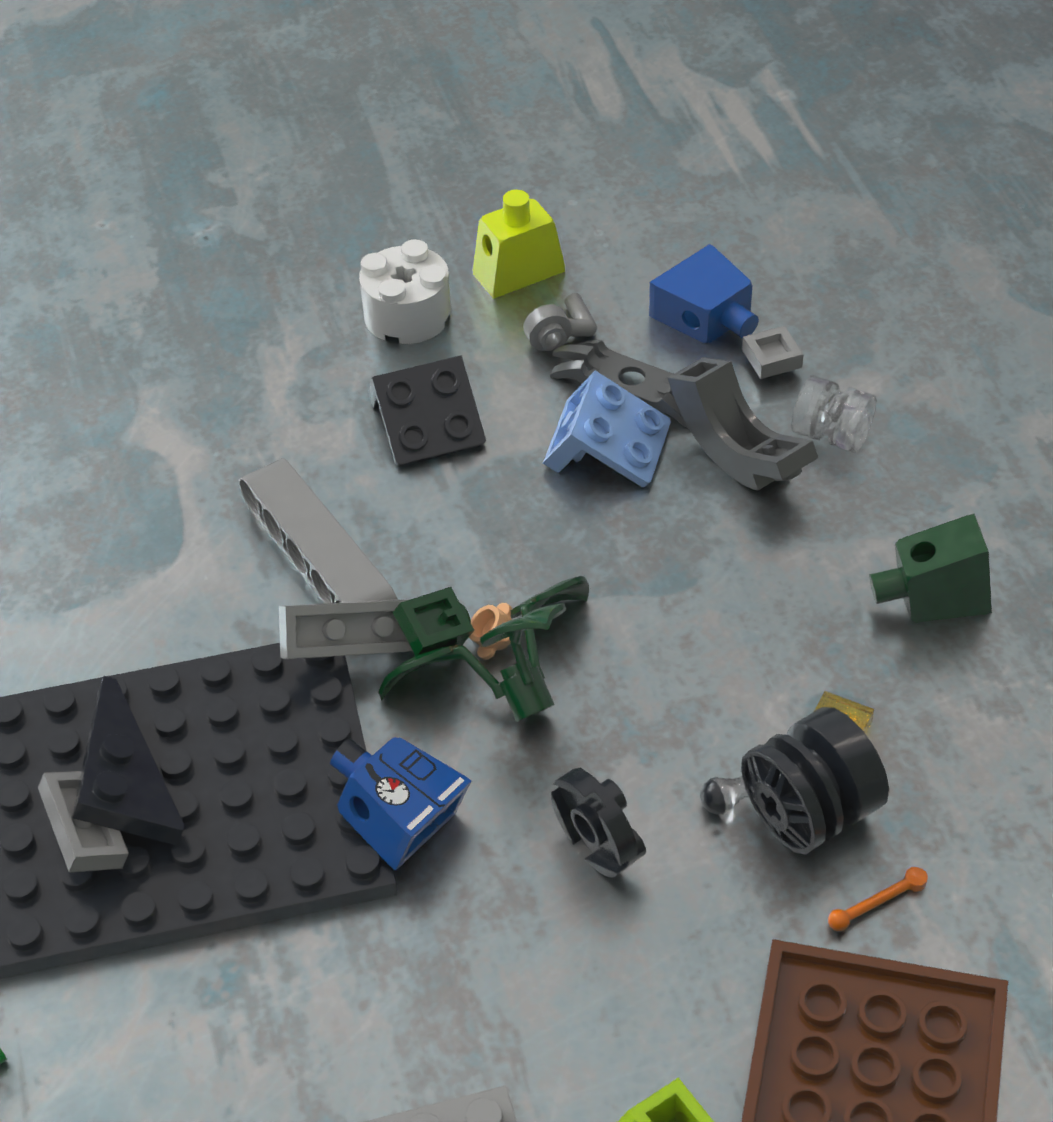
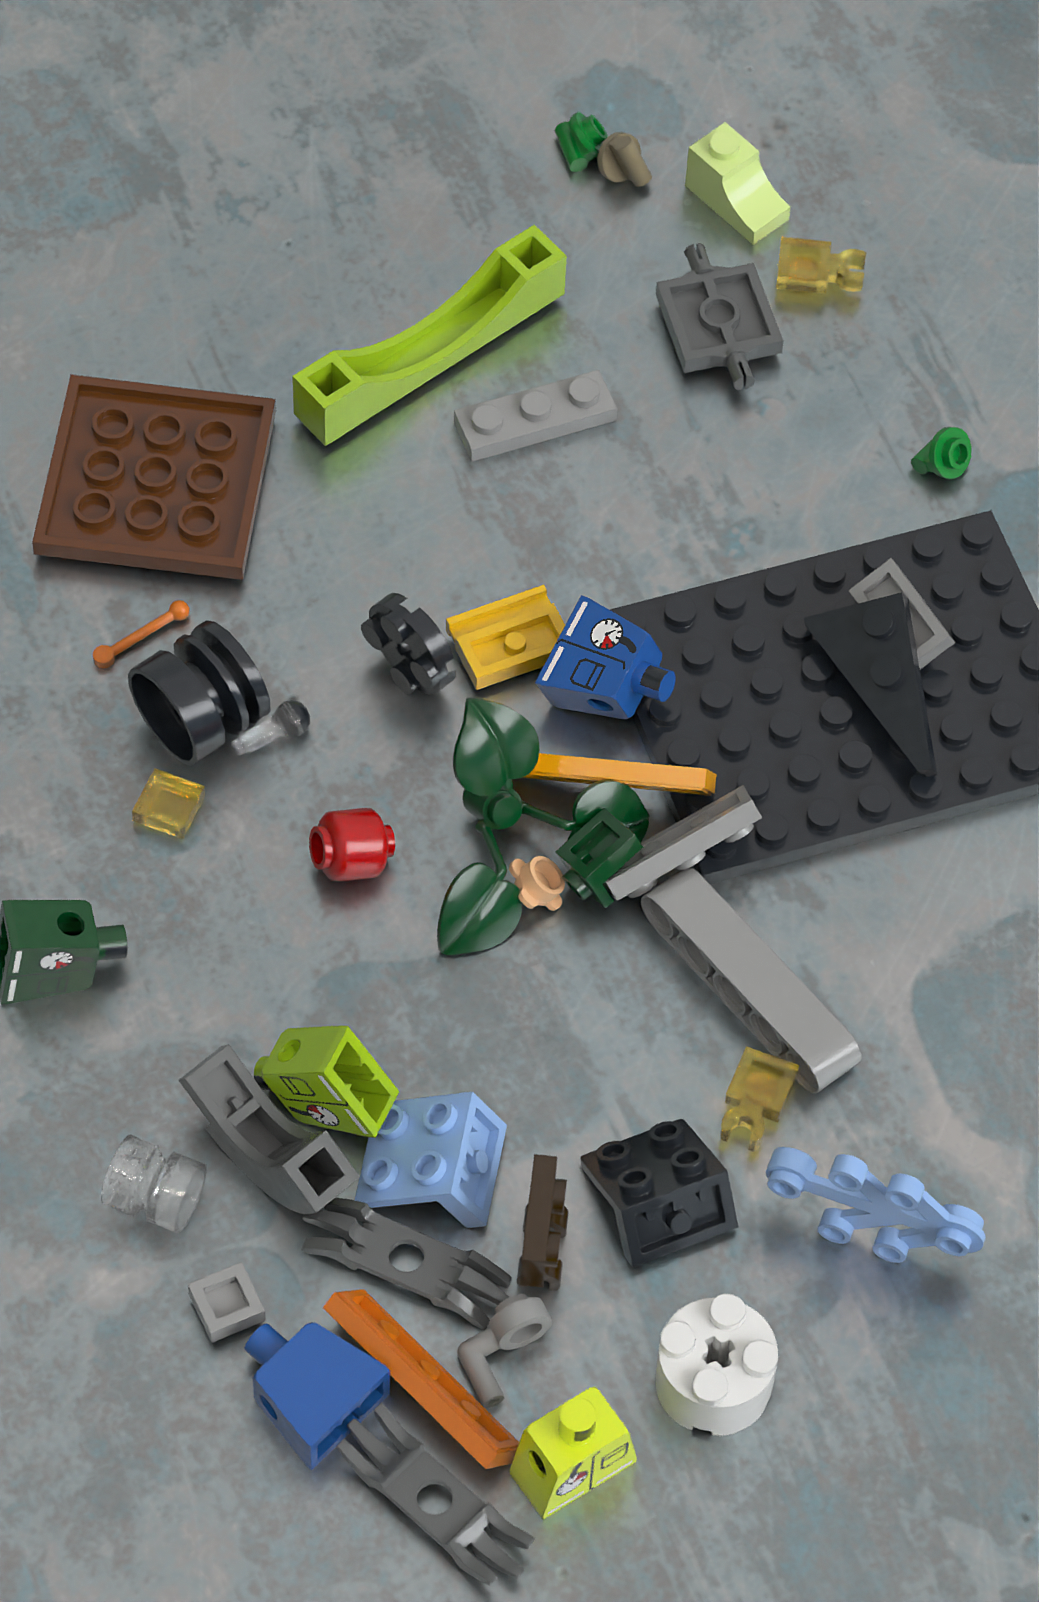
camera: 170 degrees right, 10 degrees up
none -> lime torso [254,1025,400,1138]
none -> red head [309,808,395,881]
none -> orange tile [323,1289,519,1469]
none -> dark grey piece [336,1403,535,1585]
none -> yellow plate [446,585,565,690]
none -> dark brown plate [516,1154,569,1291]
none -> light orange tile [522,753,717,796]
none -> clear yellow plate [720,1046,799,1152]
none -> light blue plant [765,1147,986,1263]

